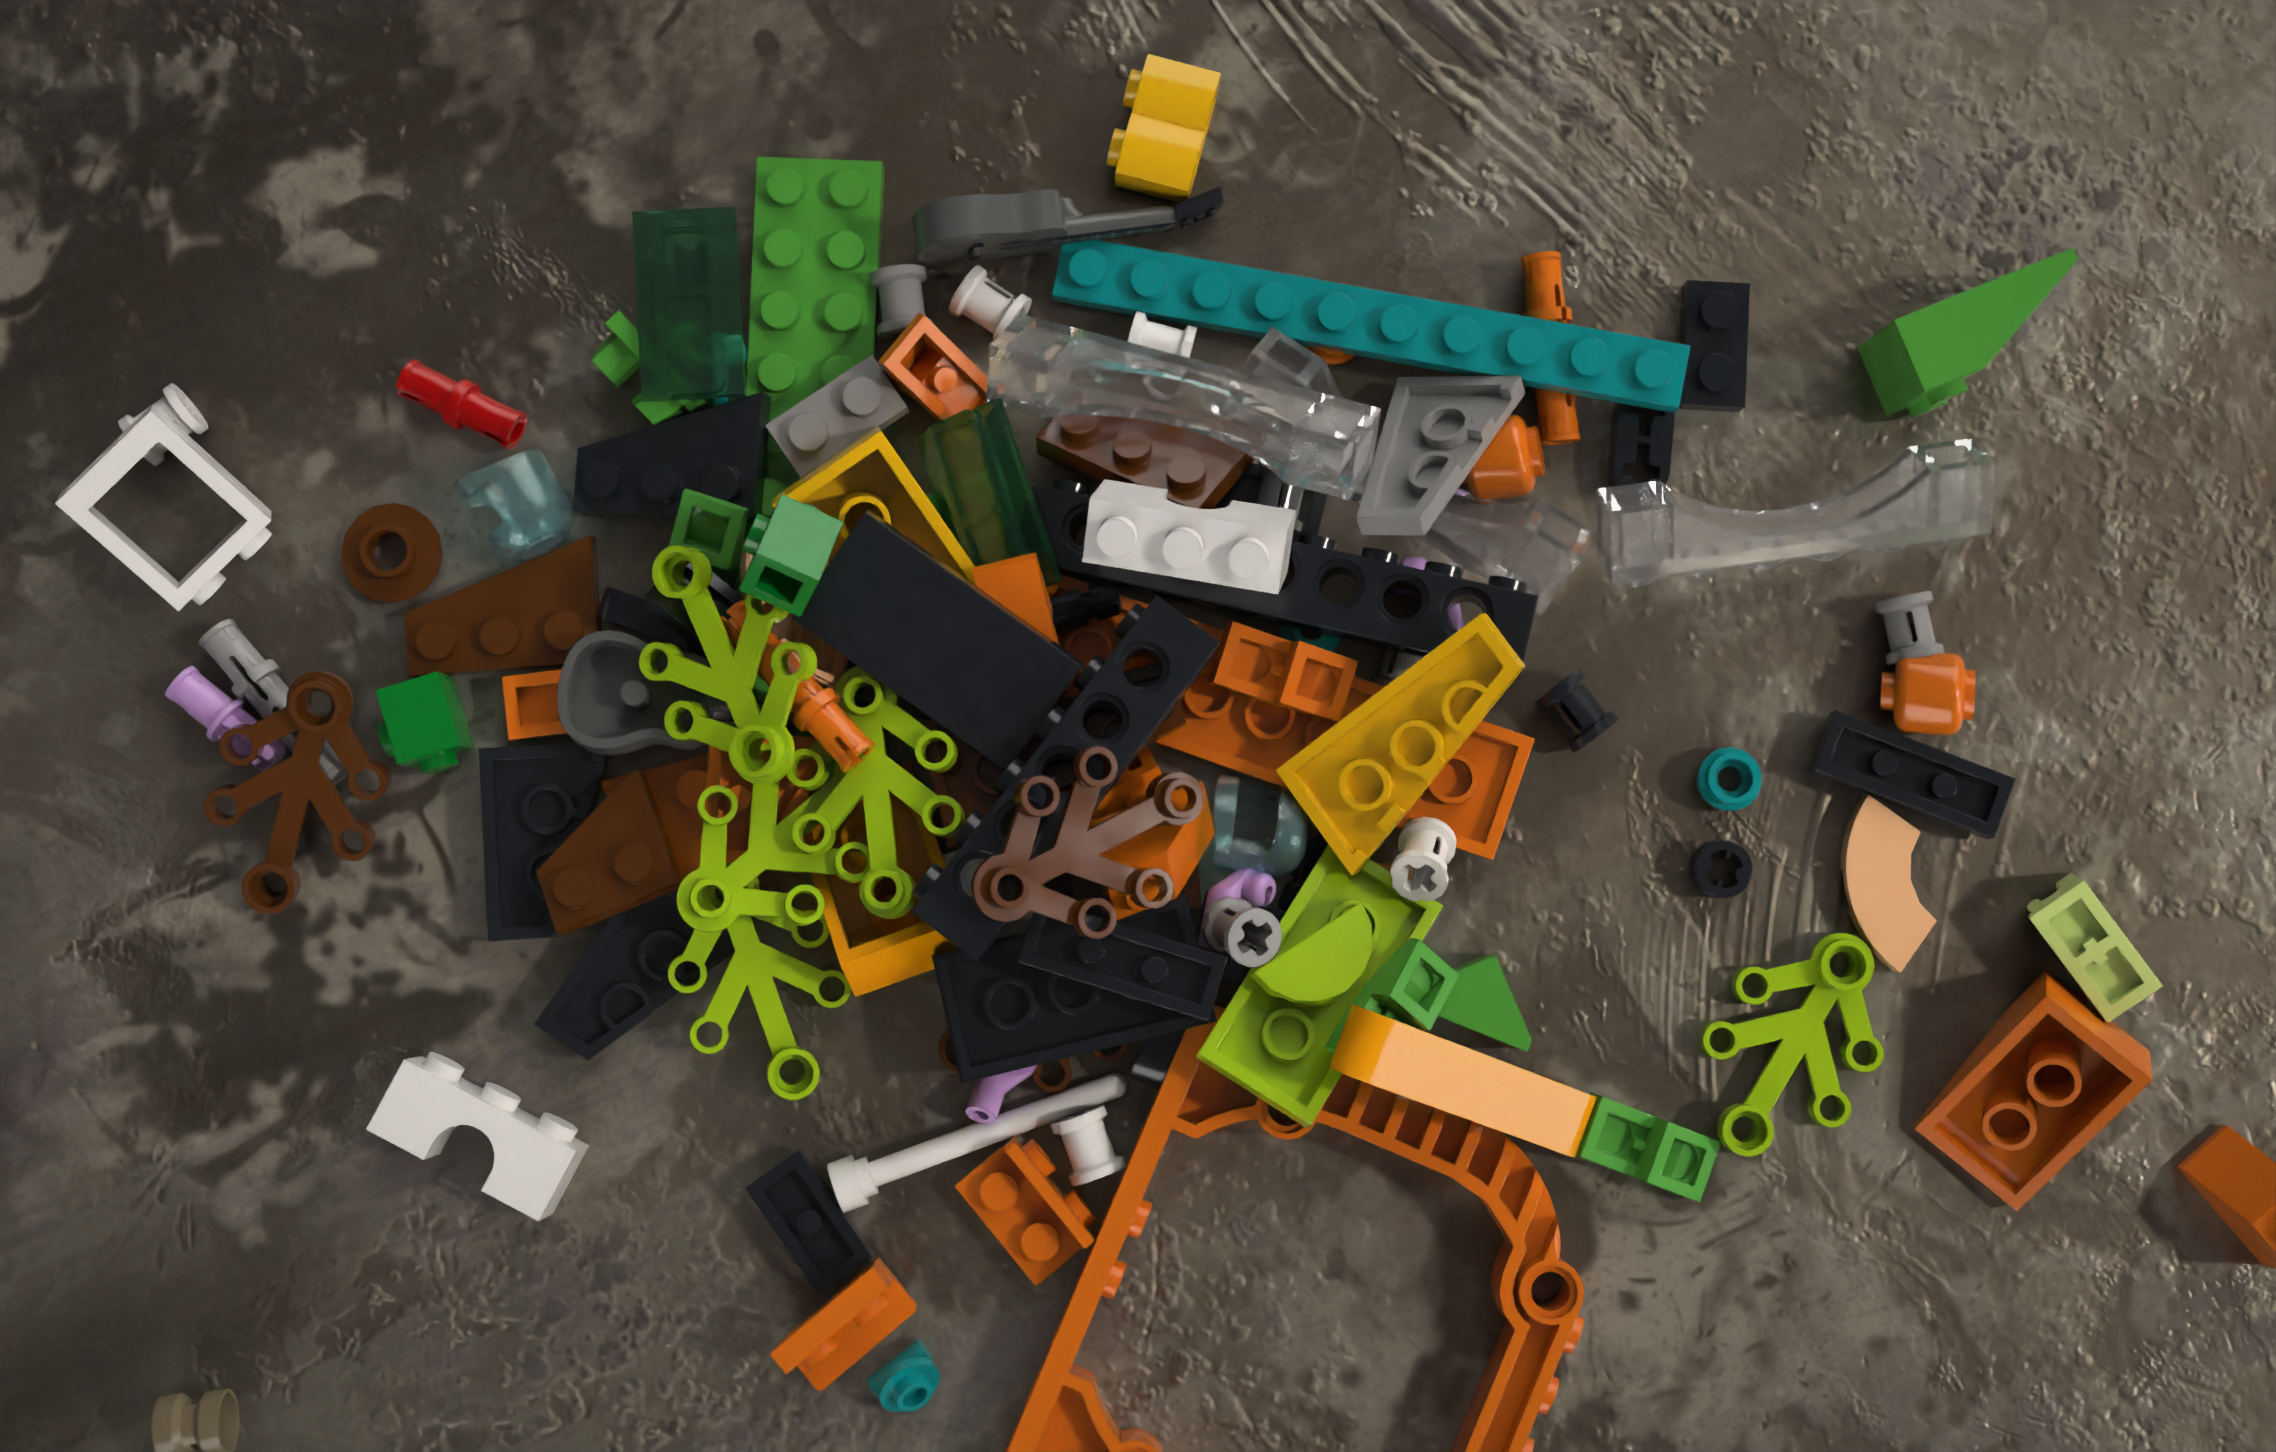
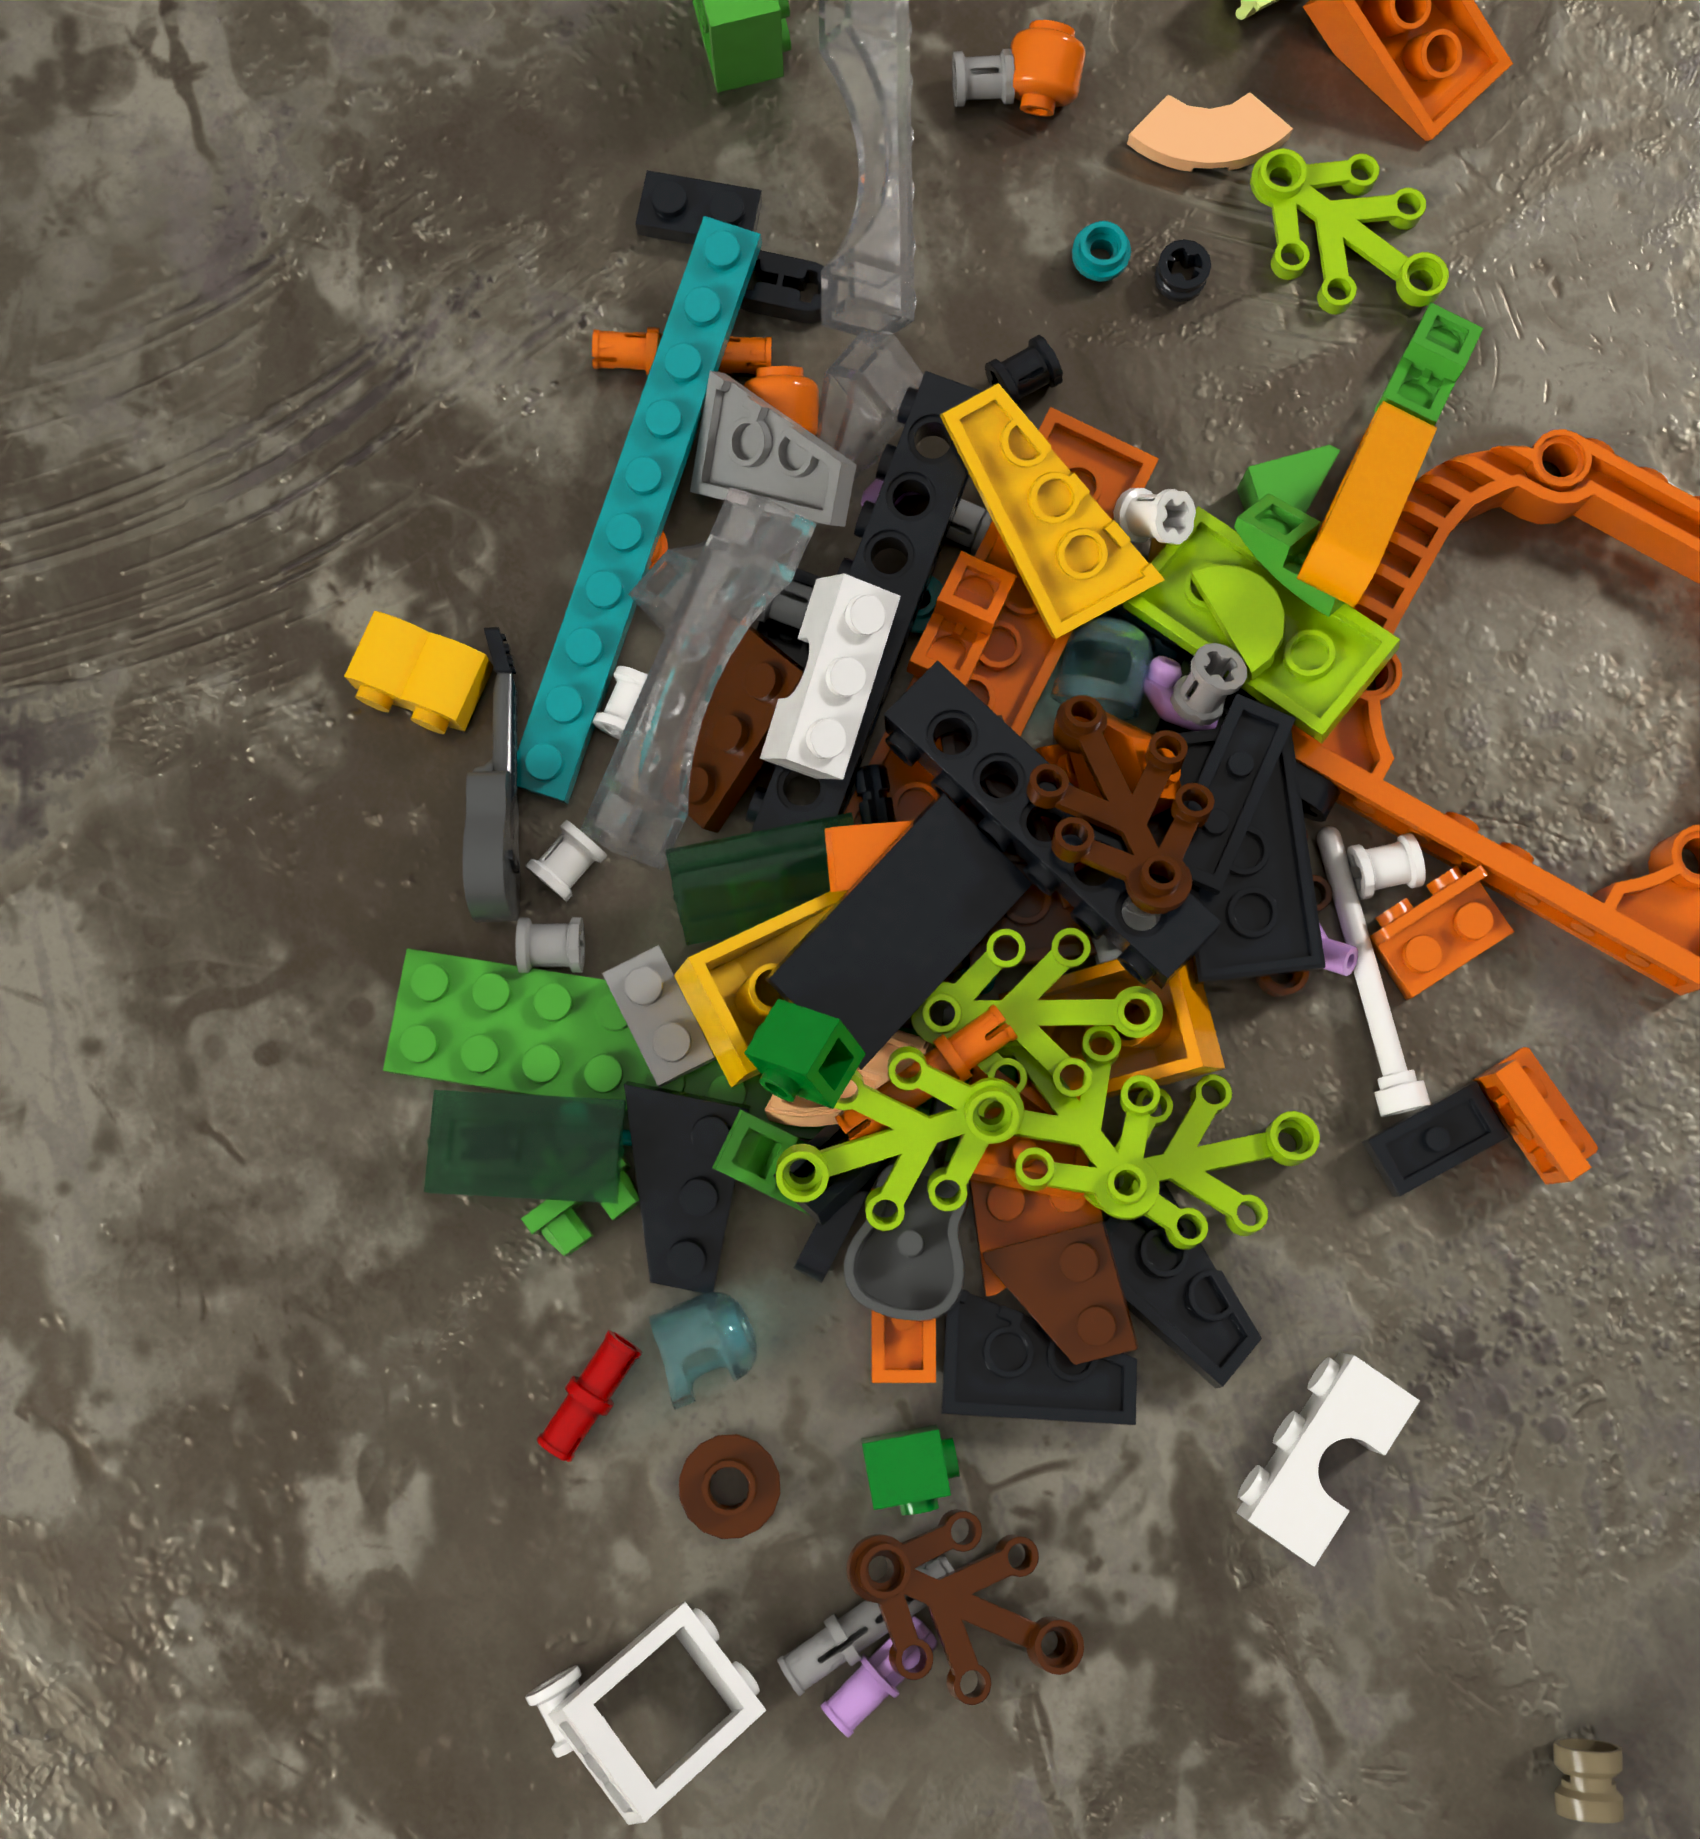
camera: 80 degrees left, 5 degrees down
reddish brown wing [405,535,602,678] -> none
teal plate [866,1339,940,1412] -> none
orange slope [878,313,1007,444] -> none
black plate [1808,710,2016,839] -> none

